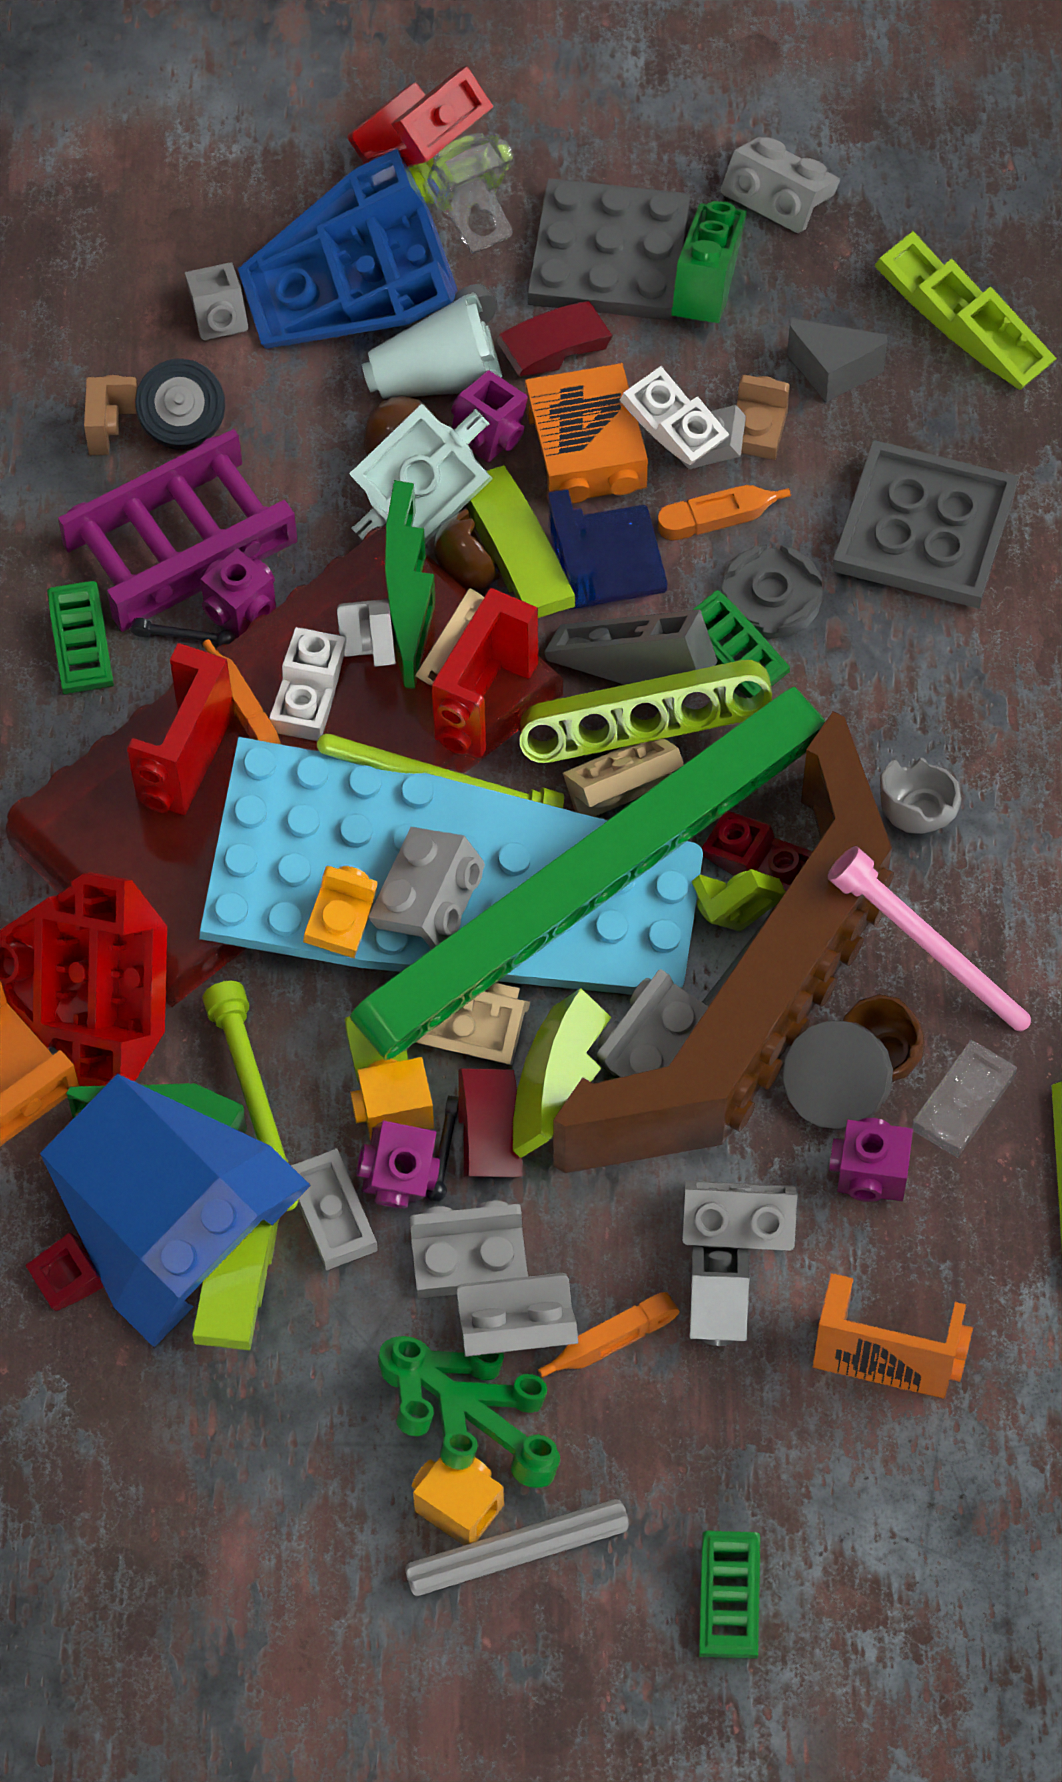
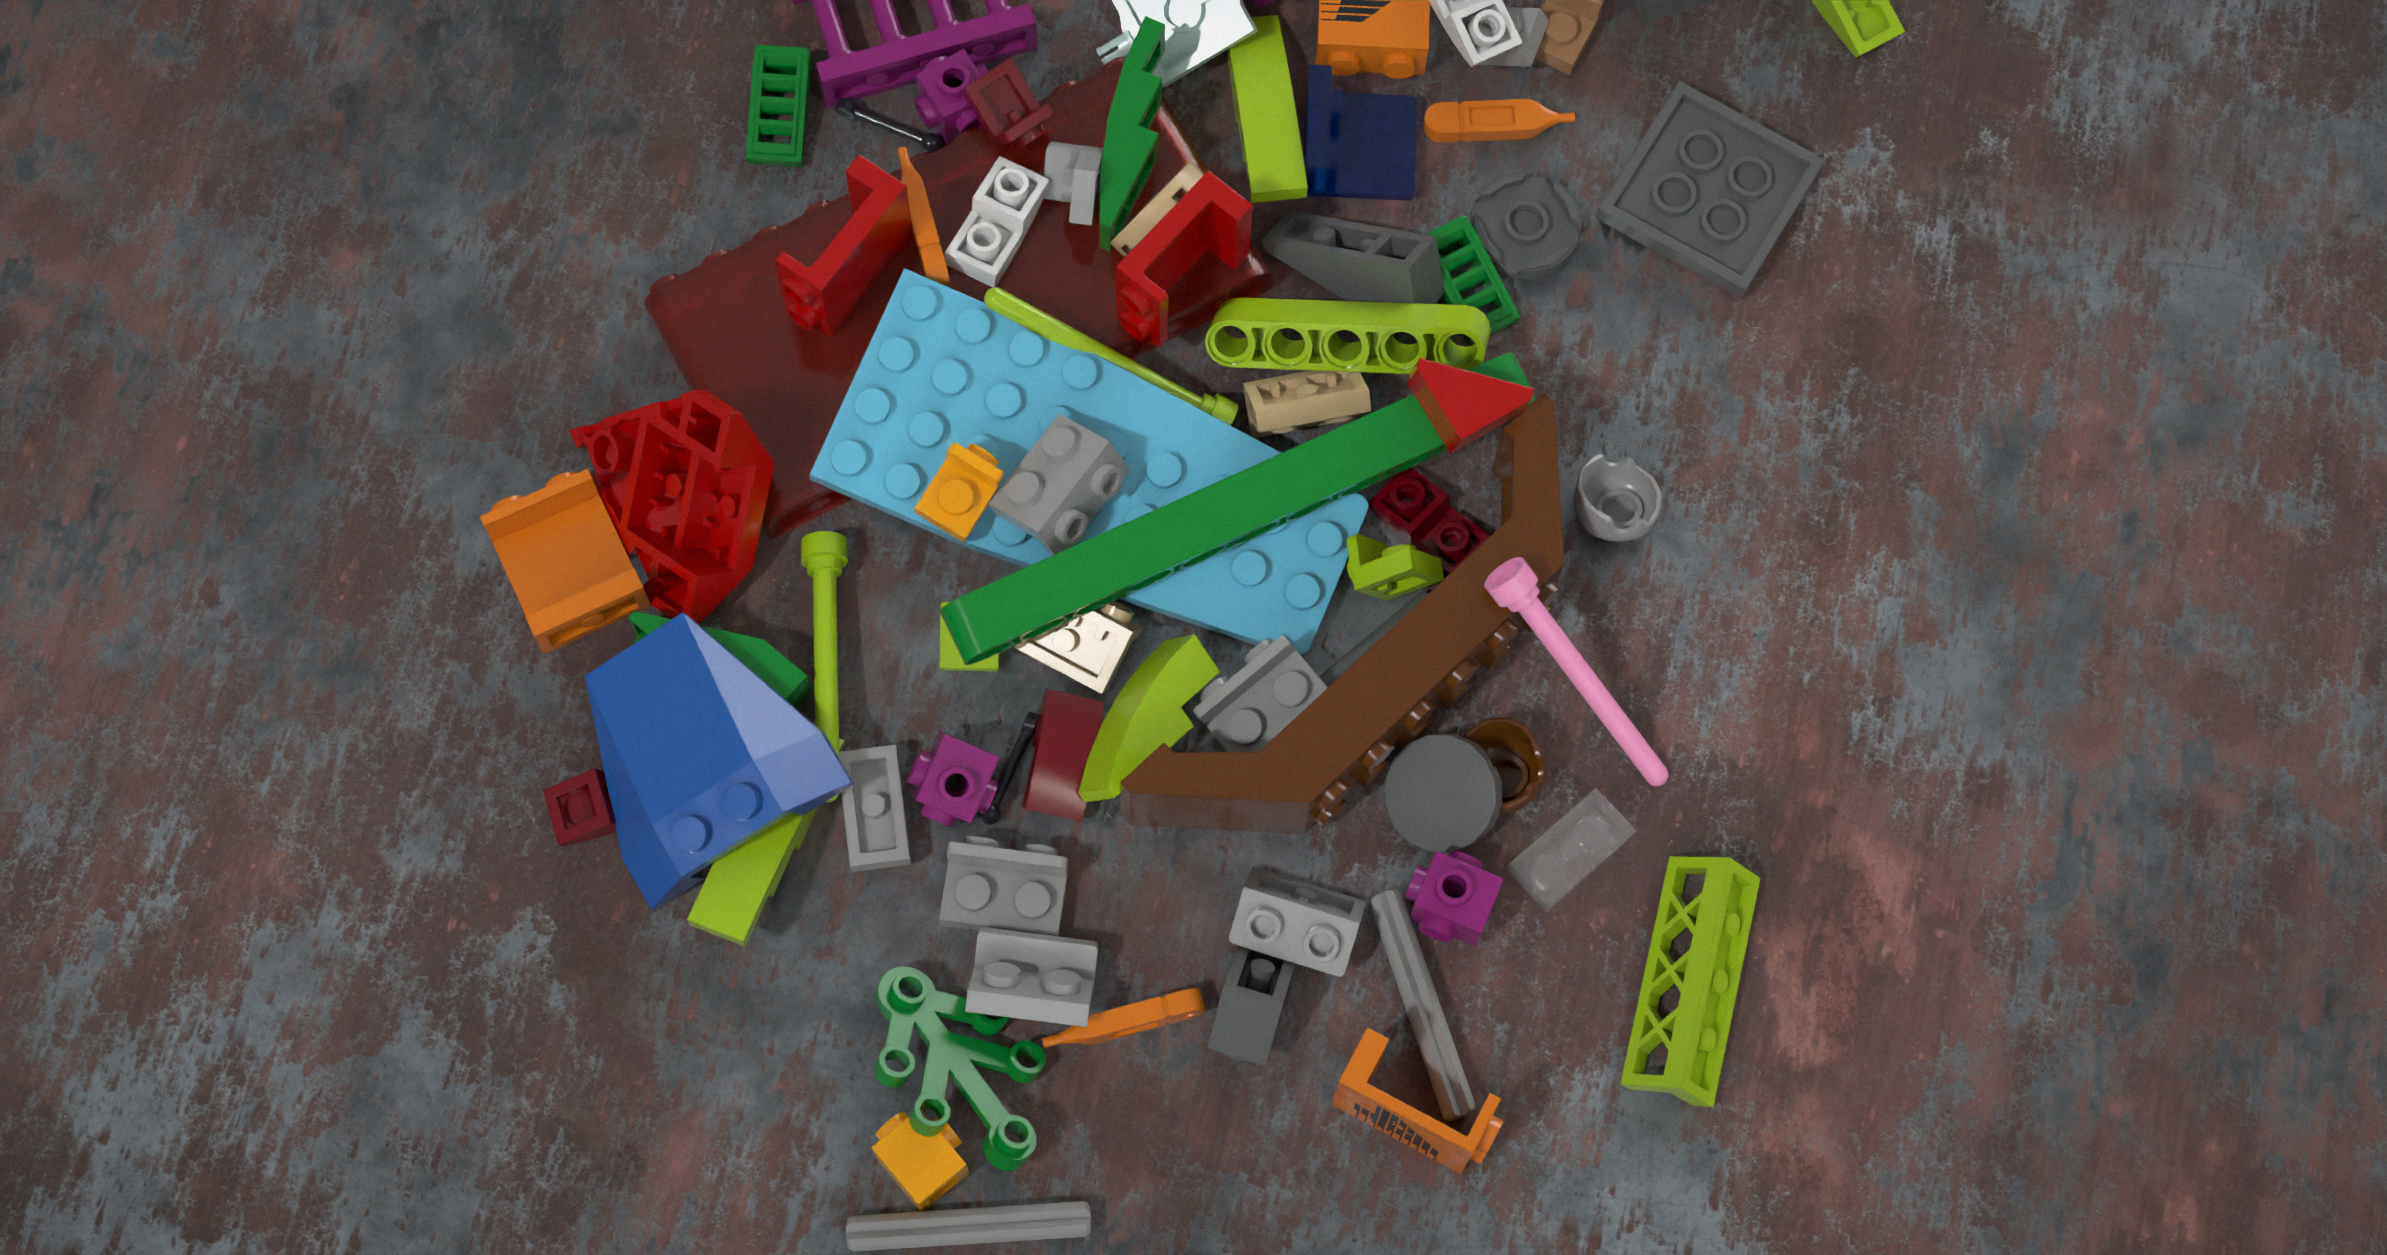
camera: 10 degrees right, 10 degrees up
light orange brick [350,1057,434,1141] -> none
reddish brown hair [434,509,500,590] -> none
none -> dark red bracket [960,58,1054,149]
none -> light grey axle [1370,889,1476,1121]
none -> red slope [1407,358,1534,454]

